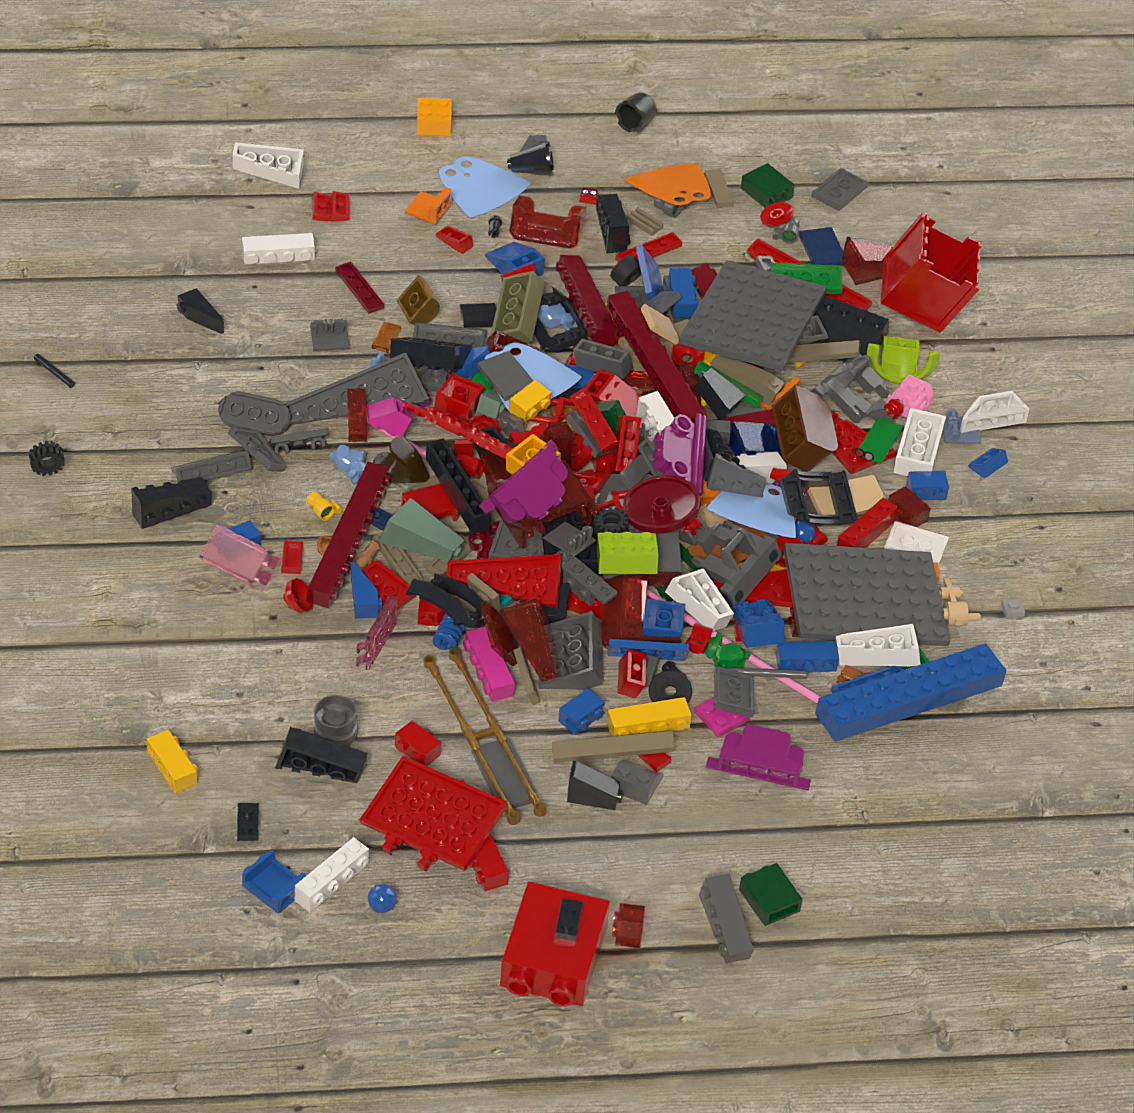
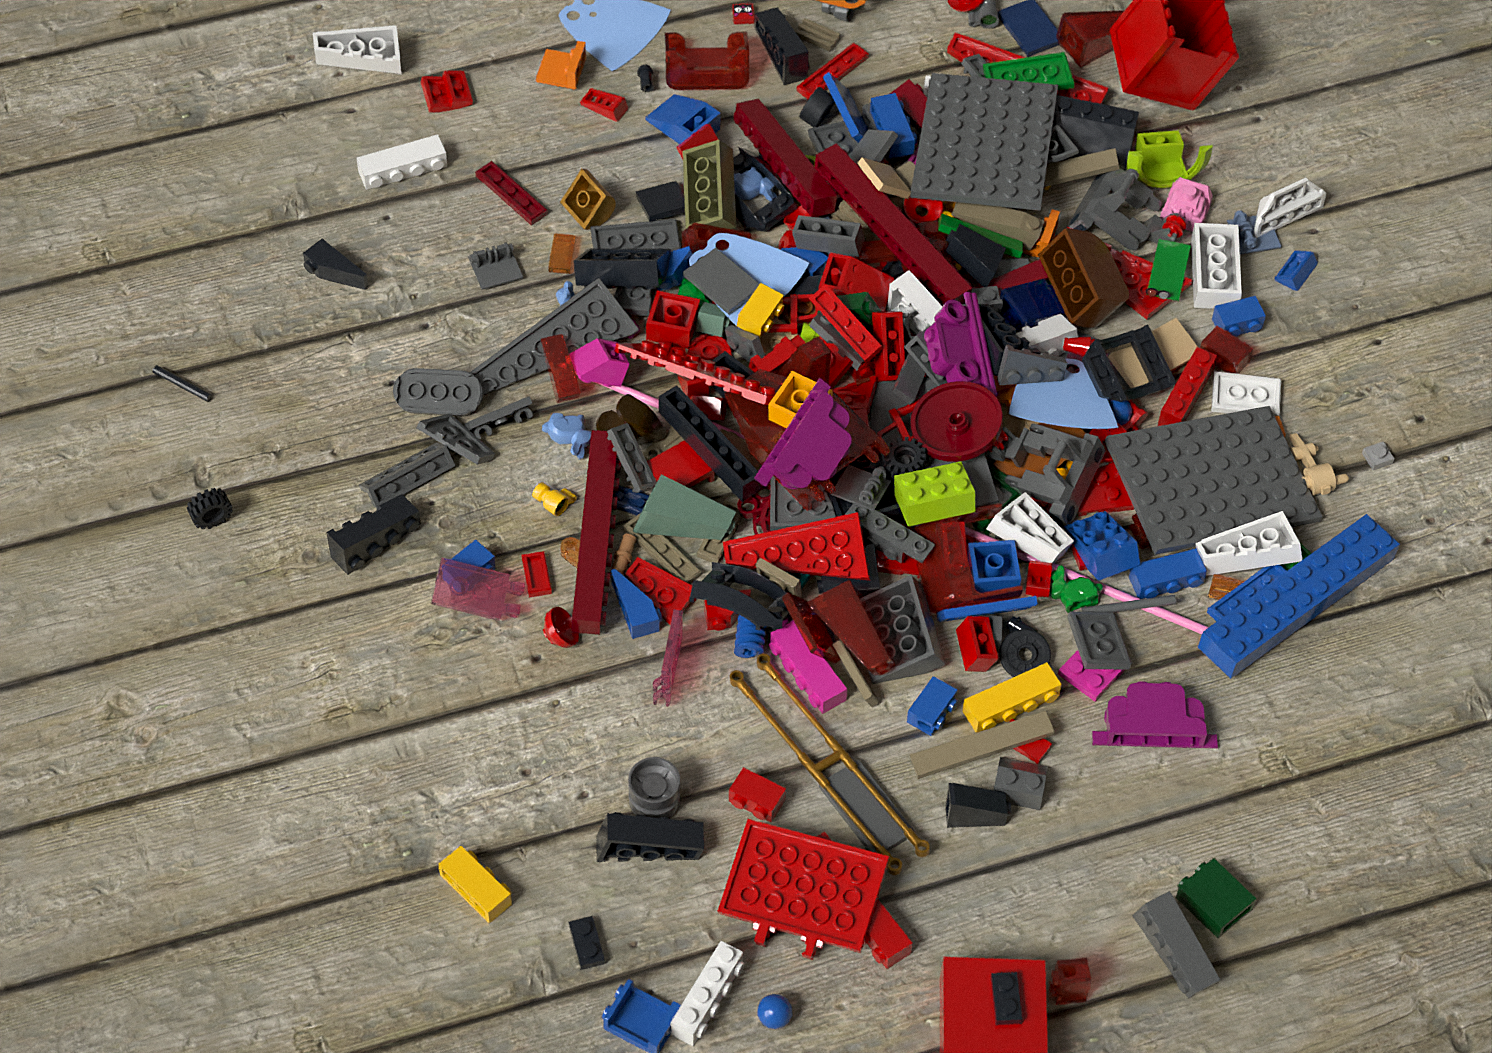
camera: 10 degrees left, 10 degrees up
none -> dark grey plate [607,423,657,493]

